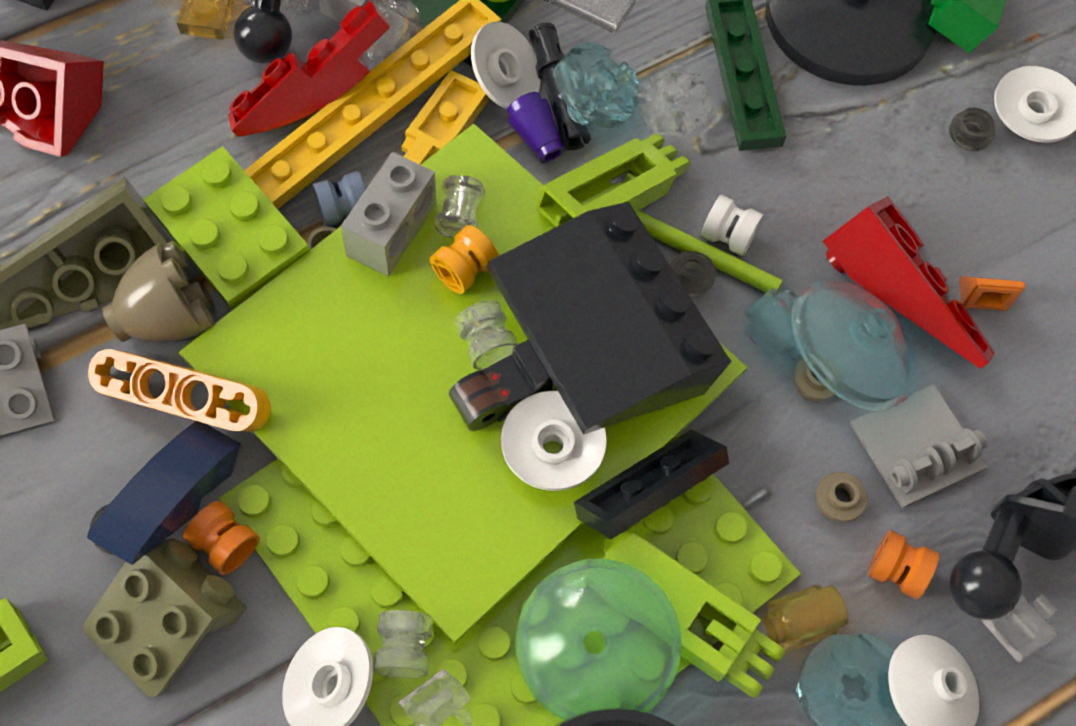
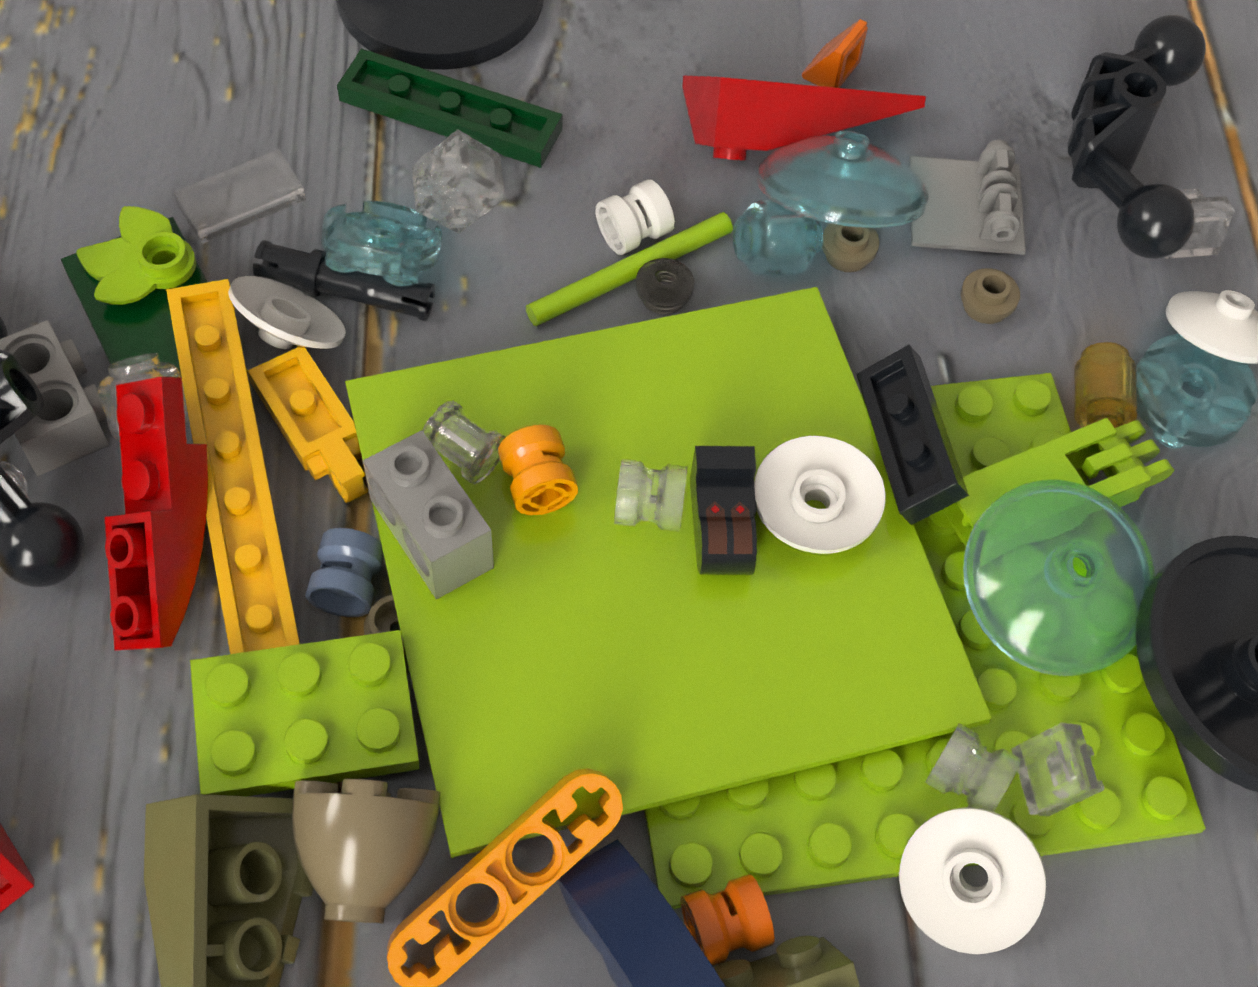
camera: 60 degrees left, 5 degrees down
black slope [486,202,732,435] -> none
dark purple cone [507,92,565,163] -> none
lime hinge [535,133,691,227] -> none
orange wheel [867,529,940,600] -> none

